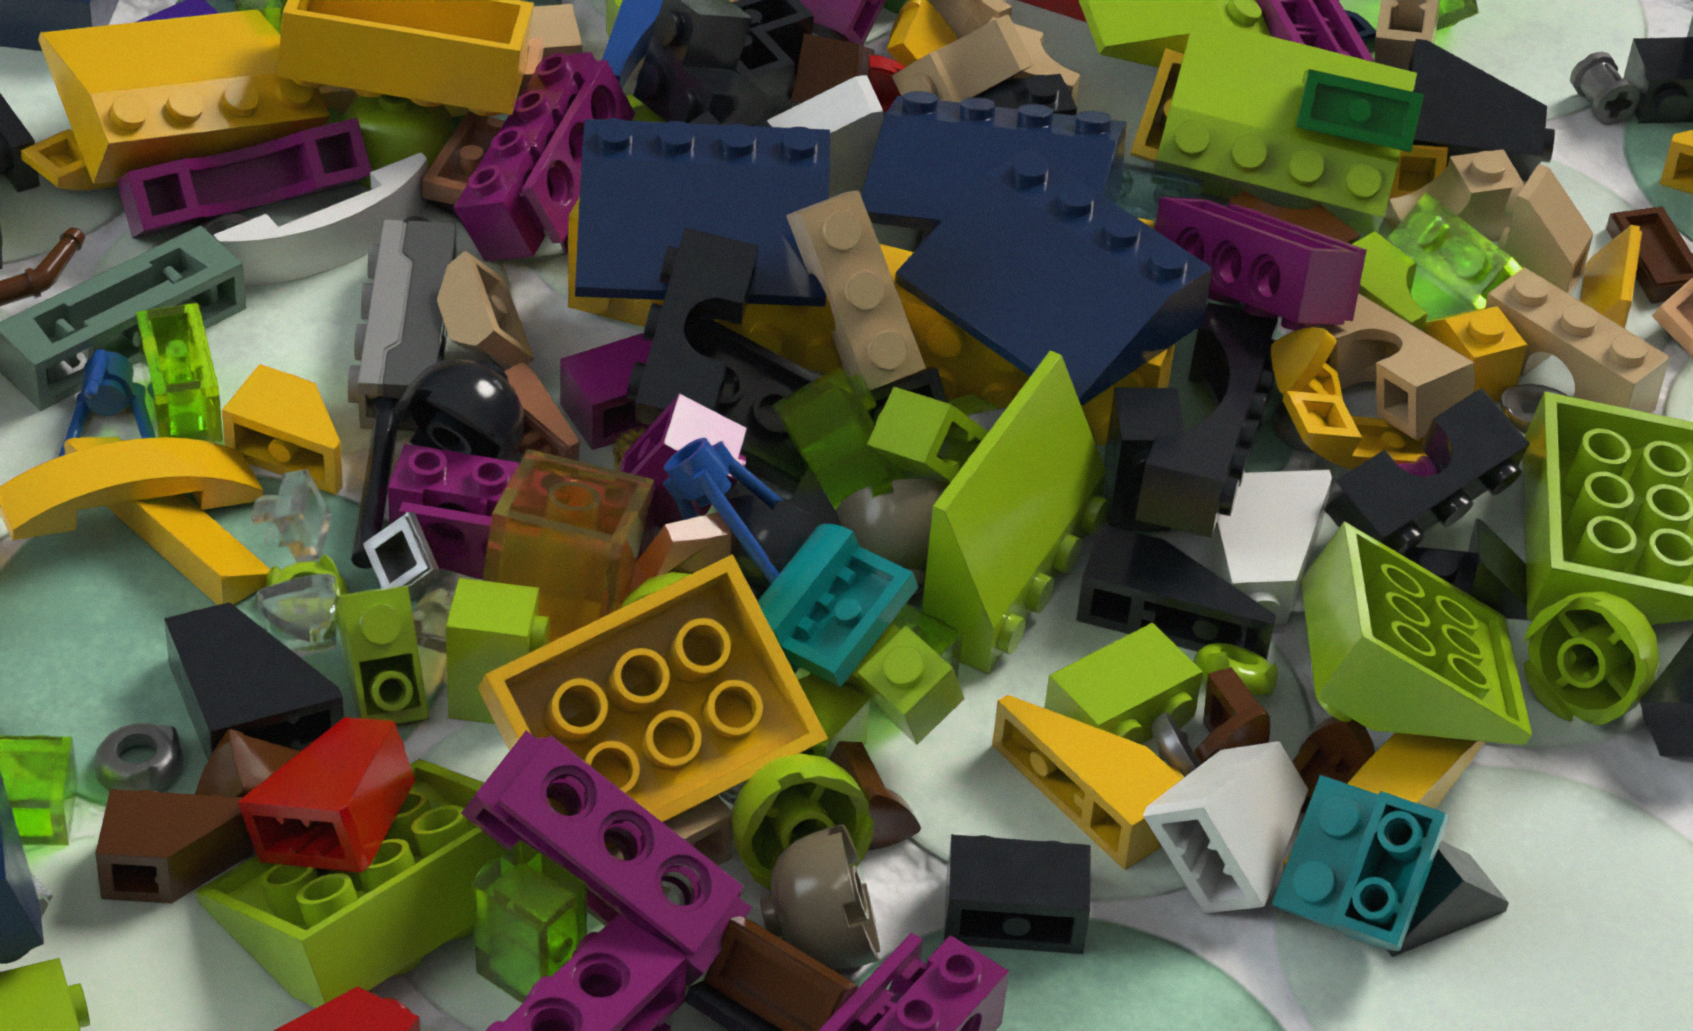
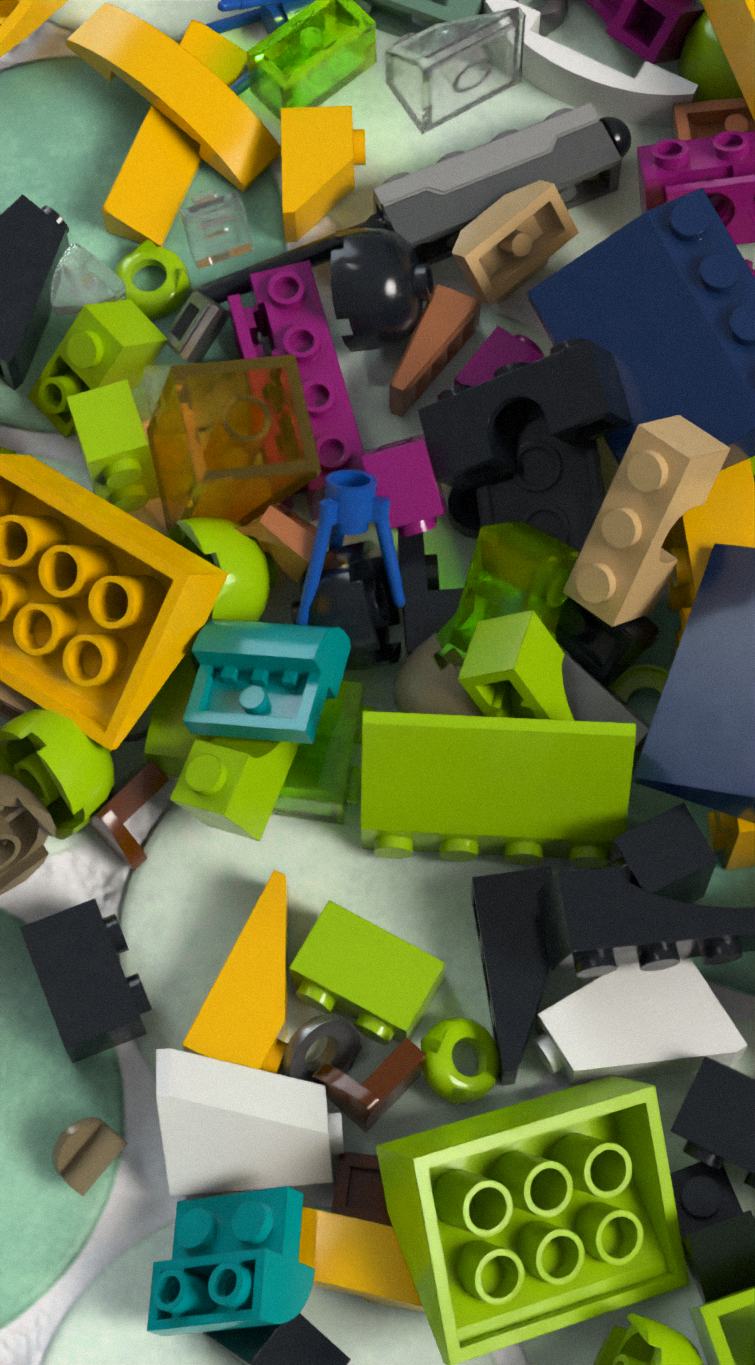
camera: 70 degrees right, 25 degrees up
none -> dark tan plate [52,1117,128,1196]
none -> clear slope [385,7,526,134]

